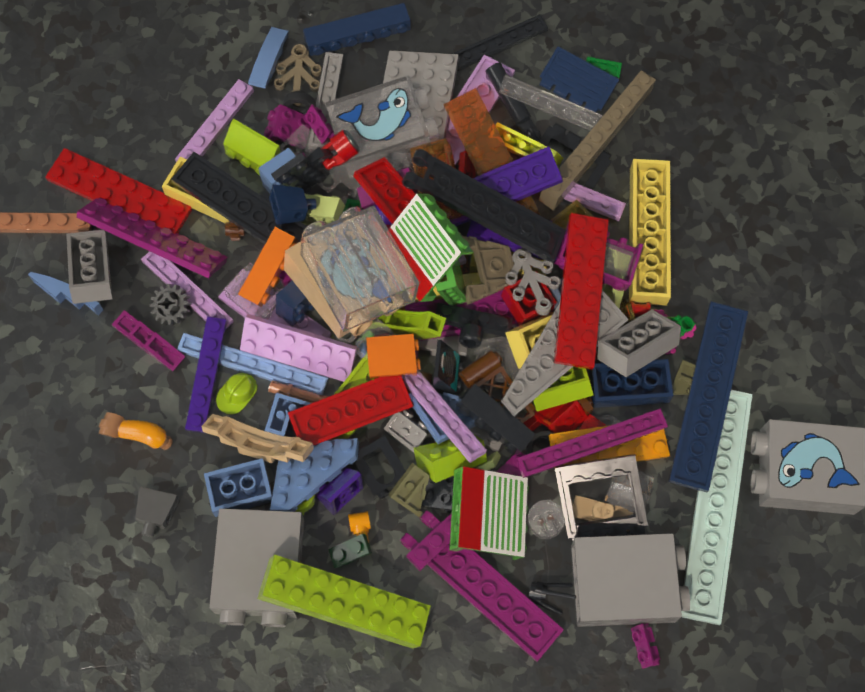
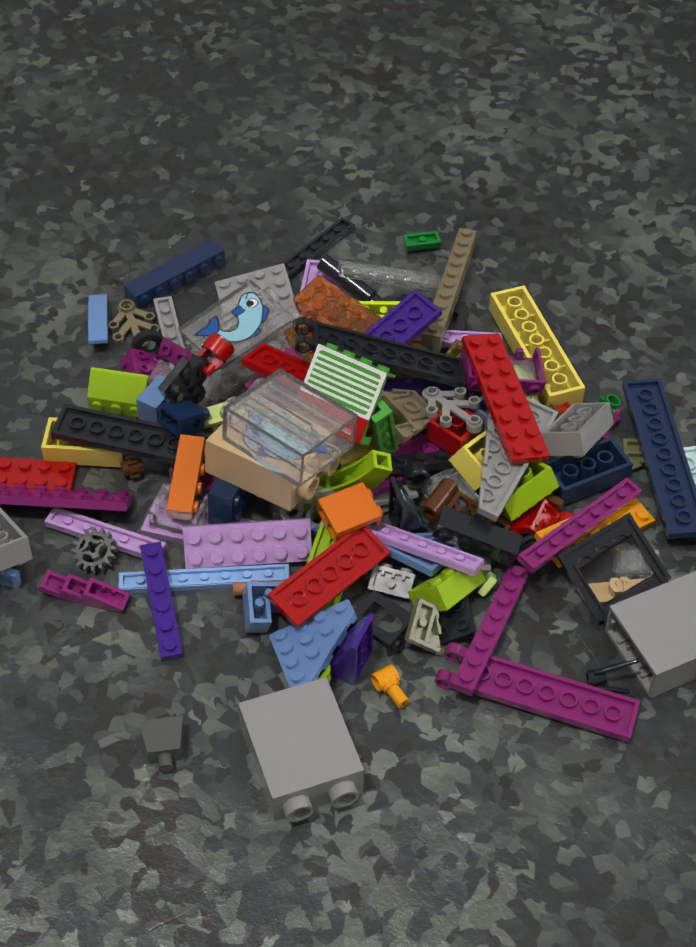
camera: 20 degrees left, 20 degrees down
light orange piece [99,412,172,450] -> none
lavender plate [175,79,254,162] -> none
tan piece [201,414,314,463] -> none
medium blue brick [204,458,272,517] -> none
lime piece [216,373,257,414] -> none
lime brick [257,555,431,649] -> none
plate [328,534,372,569] -> none
panel [450,466,529,560] -> none
clear head [527,500,565,539] -> none
dark blue hinge [539,46,619,116] -> none

